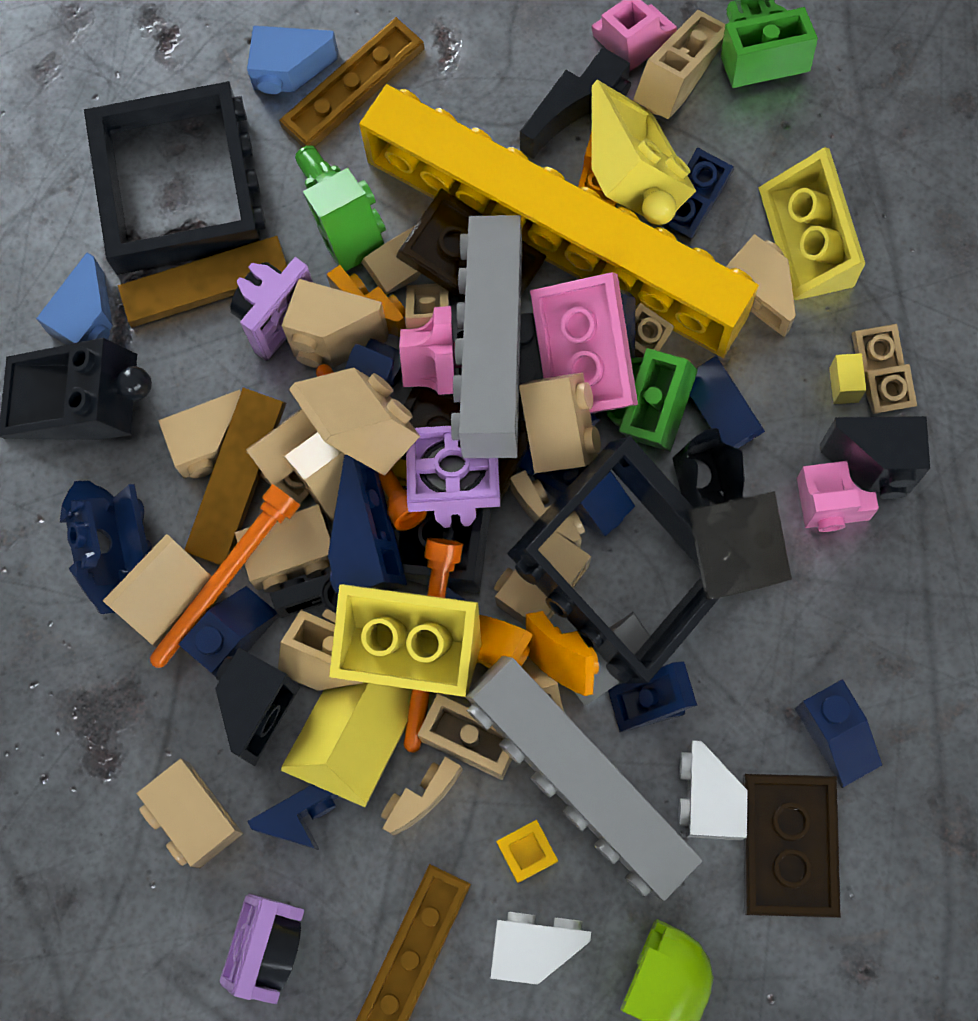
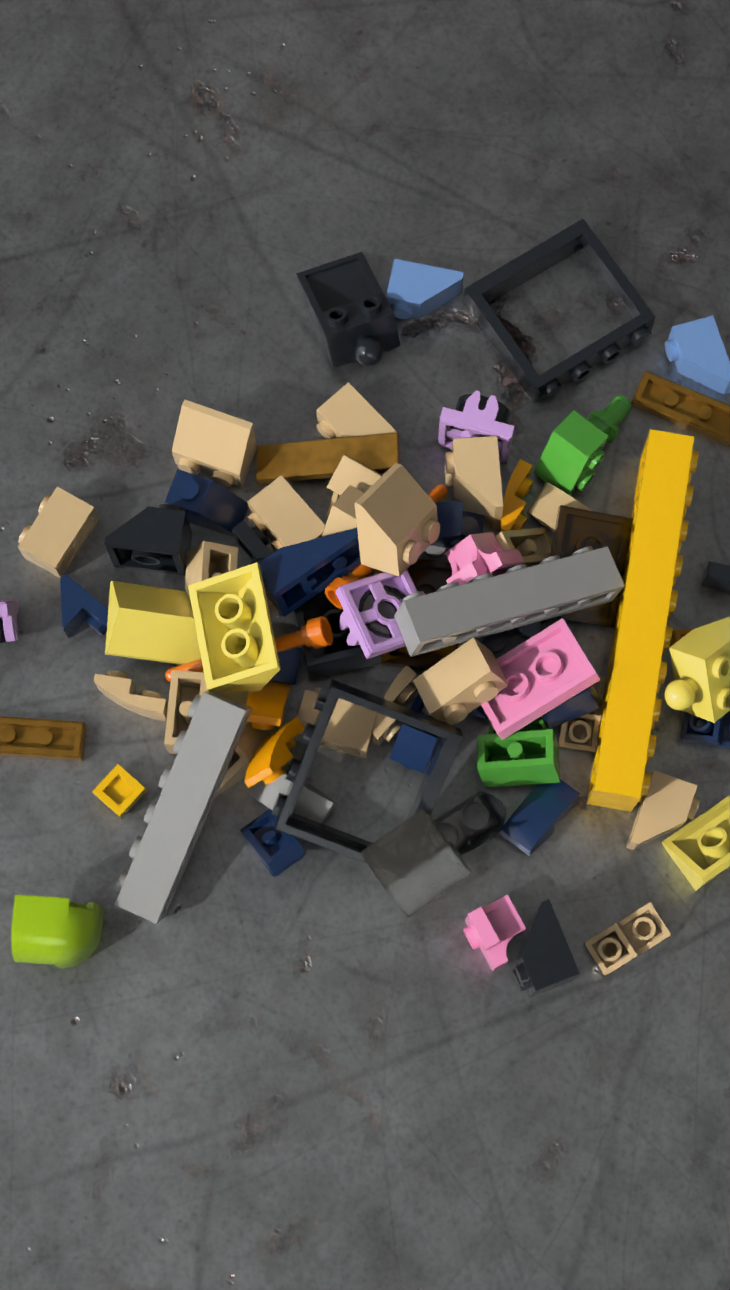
camera: 65 degrees right, 0 degrees up
dark blue piece [60,480,152,614] -> none
pearl gold tile [118,236,287,328] -> none
orange piece [150,484,301,668] -> none
white slope [490,912,591,985] -> none
white slope [678,741,747,840] -> none
dark brown tile [743,774,841,918] -> none
dark blue slope [795,679,882,788] -> none
light yellow piece [829,353,866,404] -> none

